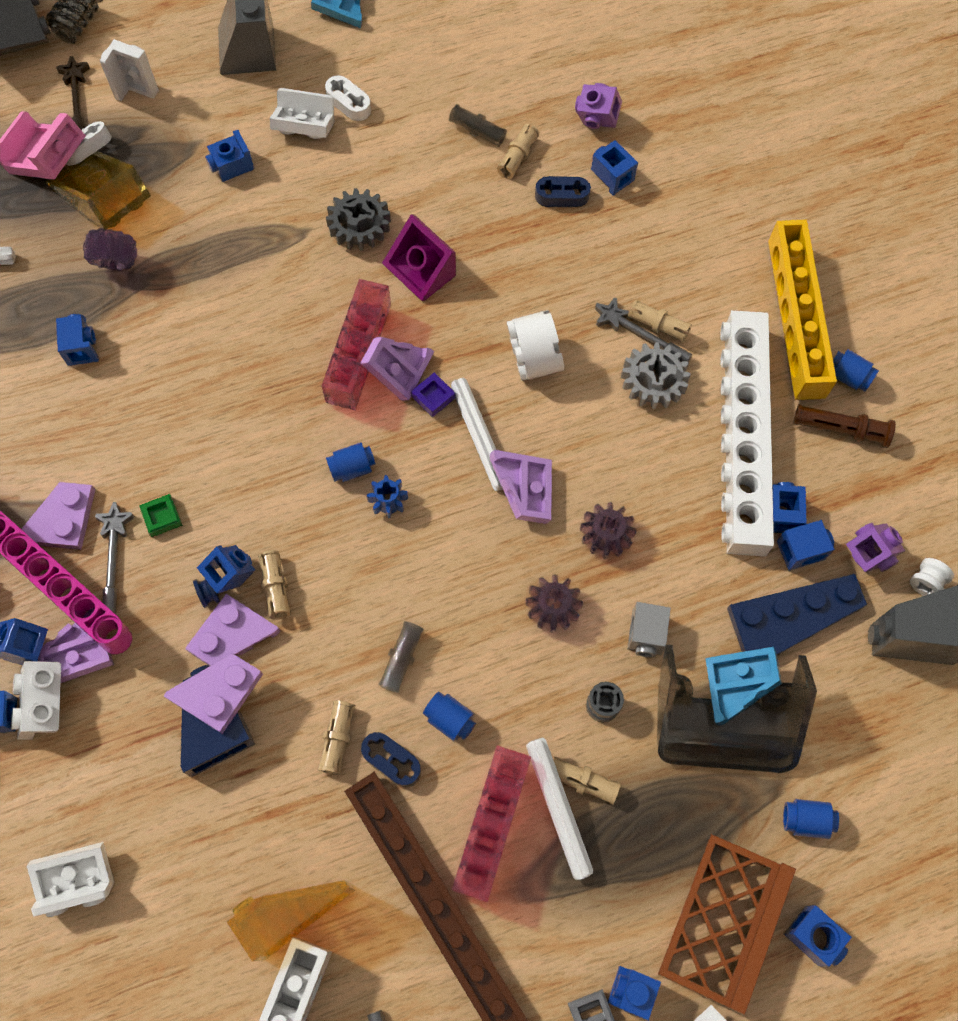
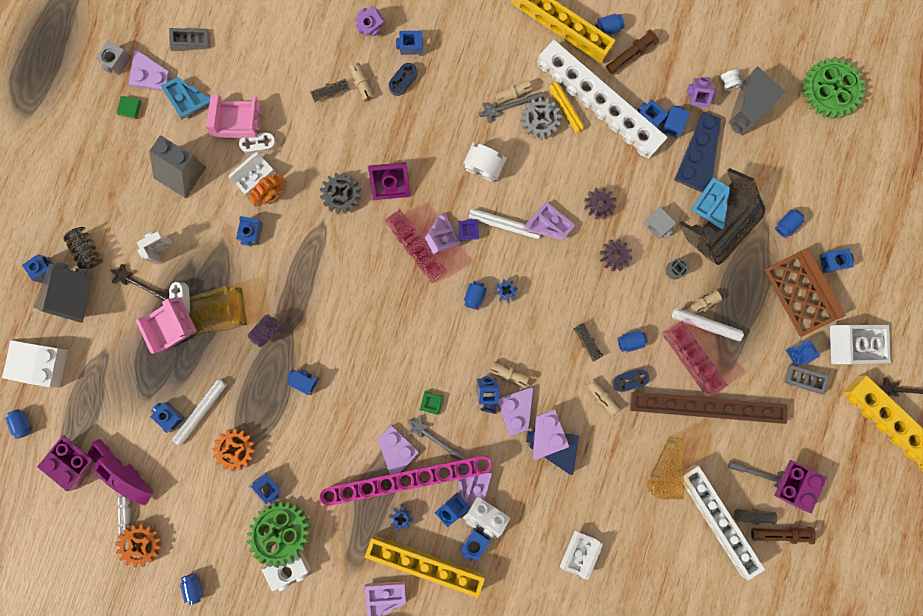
camera: 50 degrees left, 15 degrees up
none -> bright pink panel [206,95,262,138]
none -> orange gear [248,173,287,207]
none -> yellow axle [549,82,584,133]

